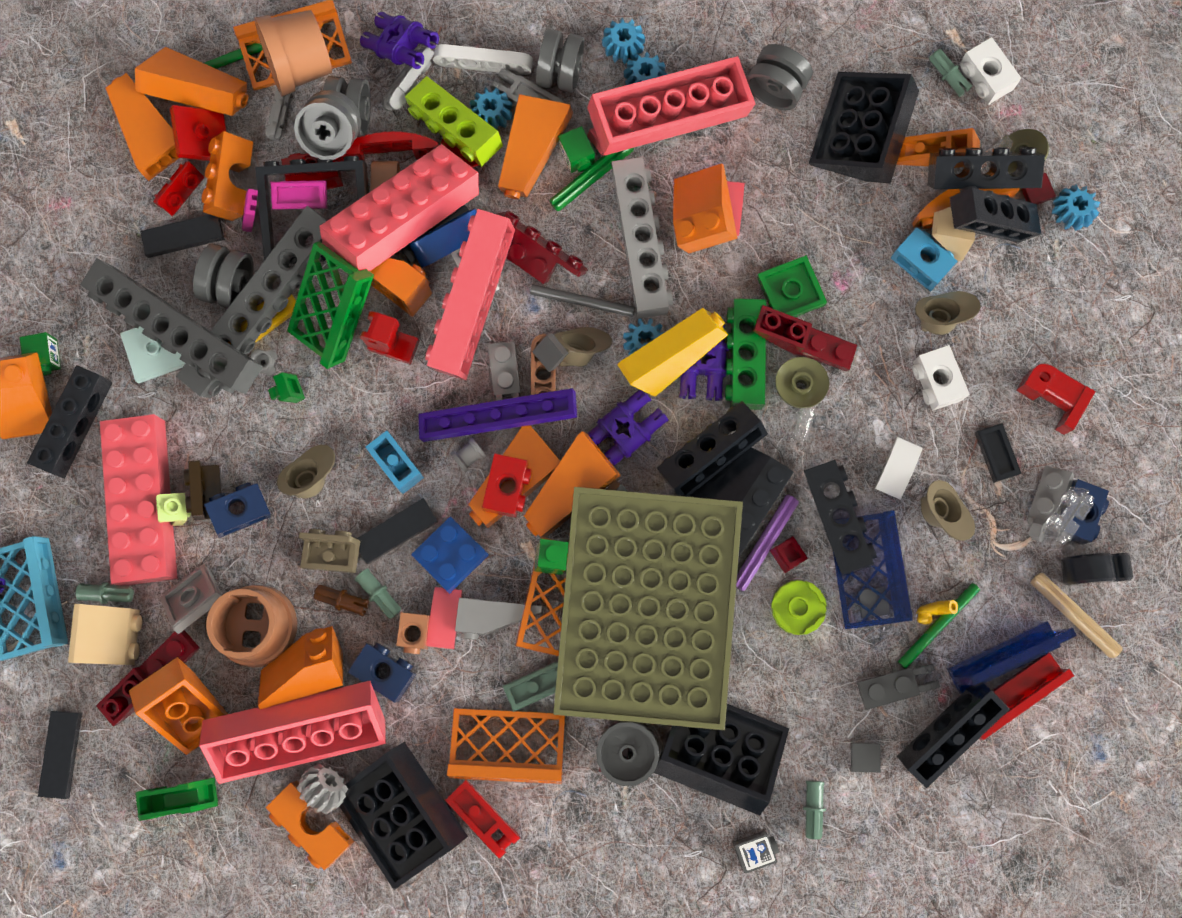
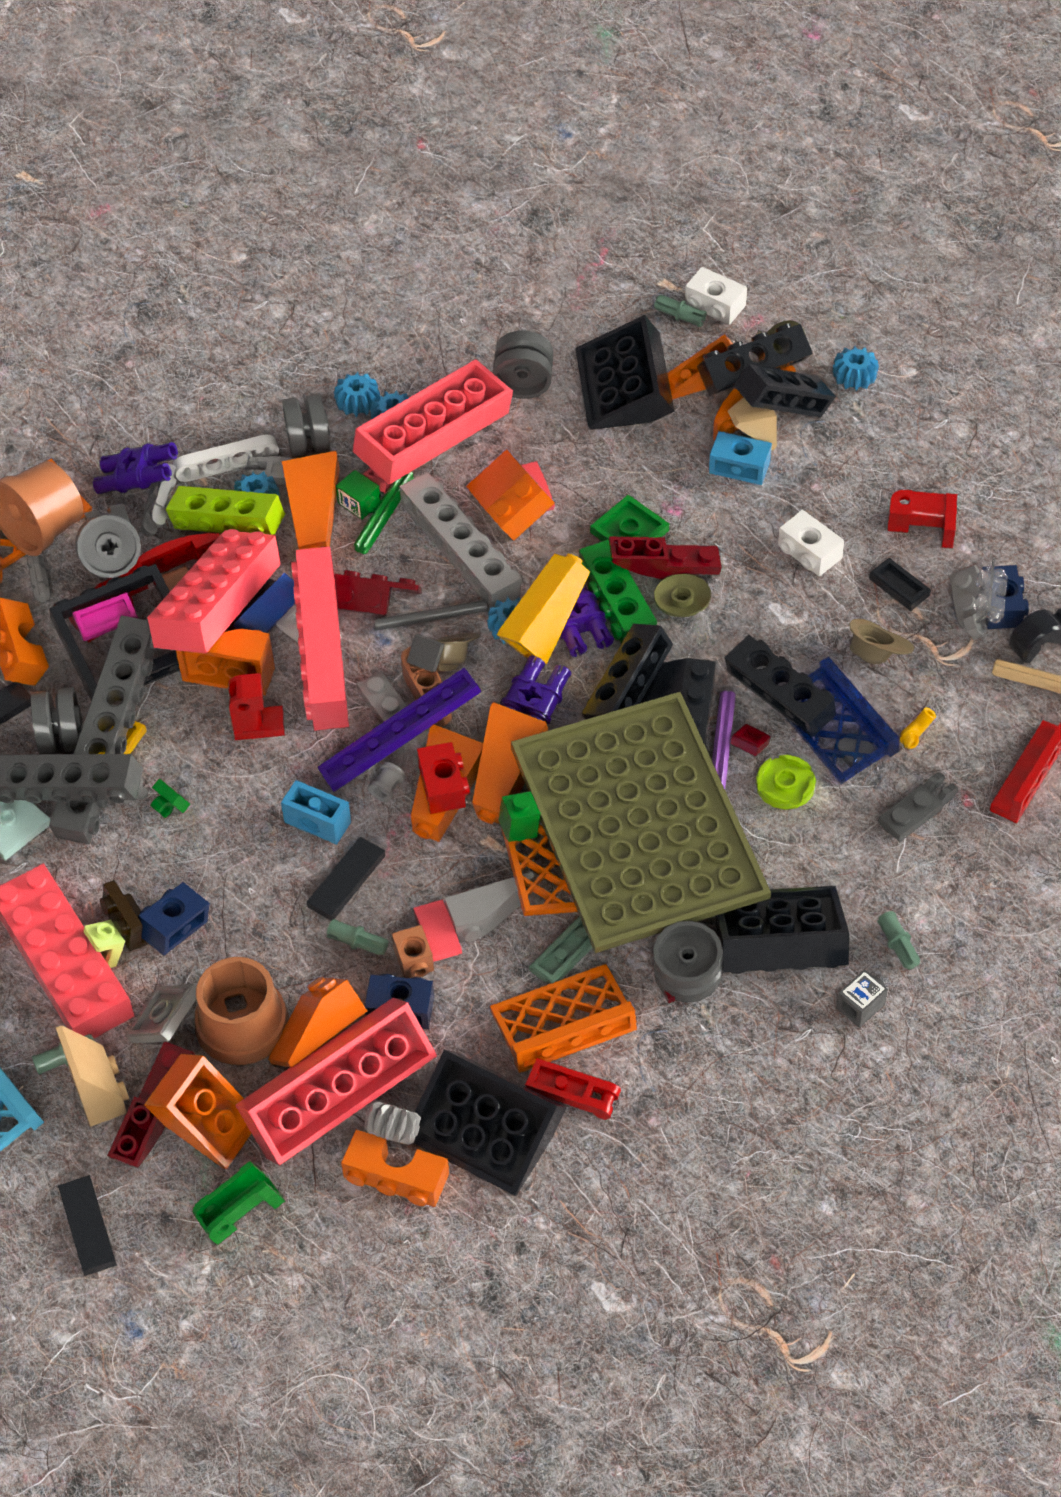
camera: 25 degrees left, 25 degrees down
dark pink tile [242,189,258,232] -> none
dark tan piece [277,444,335,499] -> none
green fence [287,241,374,369] -> none
dark tan bracket [299,529,360,573] -> none
reddish brown axle [313,585,369,617] -> none
blue plate [411,516,489,594] -> none
dark grey tile [850,743,881,773] -> none
white slope [875,437,923,500] -> none
green bar [897,583,980,669] -> none
black brick [897,678,1010,788] -> none
dark tan piece [915,291,981,335] -> none
clear blue fence [947,621,1077,694] -> none
dark red tile [1021,173,1056,205] -> none

